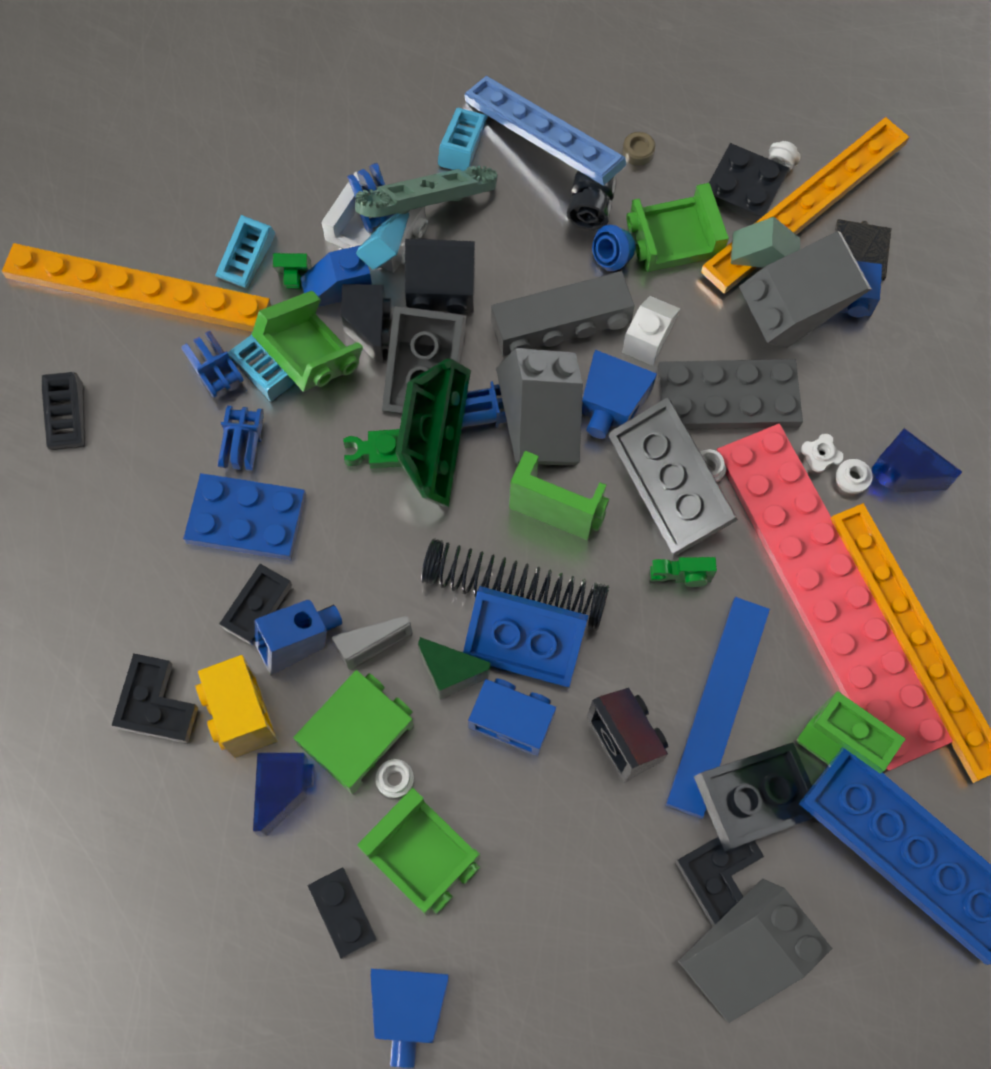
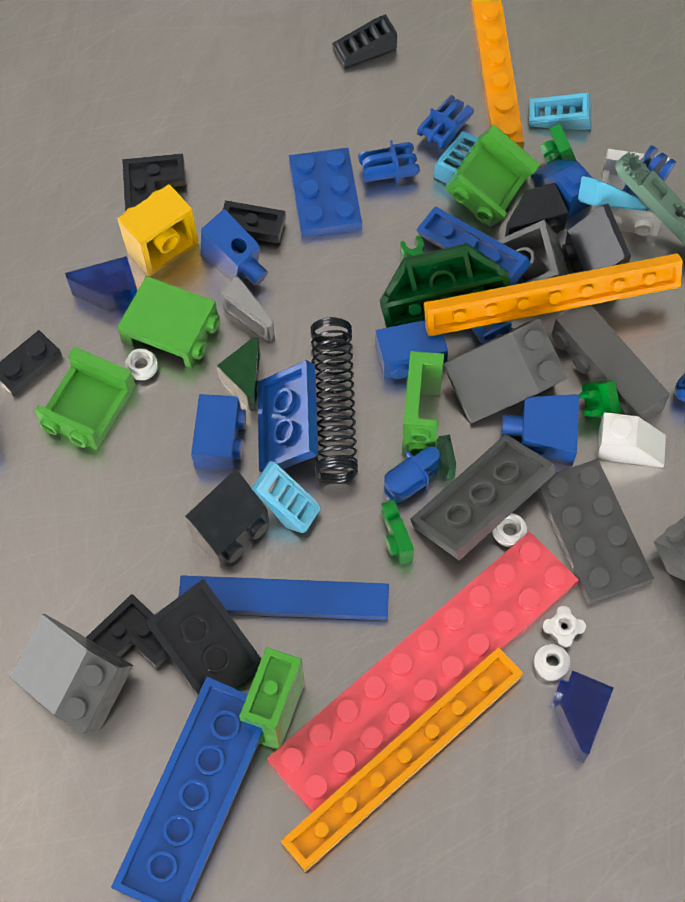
camera: 75 degrees right, 5 degrees down
none -> medium azure slope [251,461,321,533]
none -> blue brick [375,320,448,379]
none -> blue arm [384,447,440,503]
none -> blue plate [416,206,531,286]
none -> light orange plate [424,253,683,337]
none -> clear green tile [436,434,457,480]
none -> green tile [579,380,621,417]

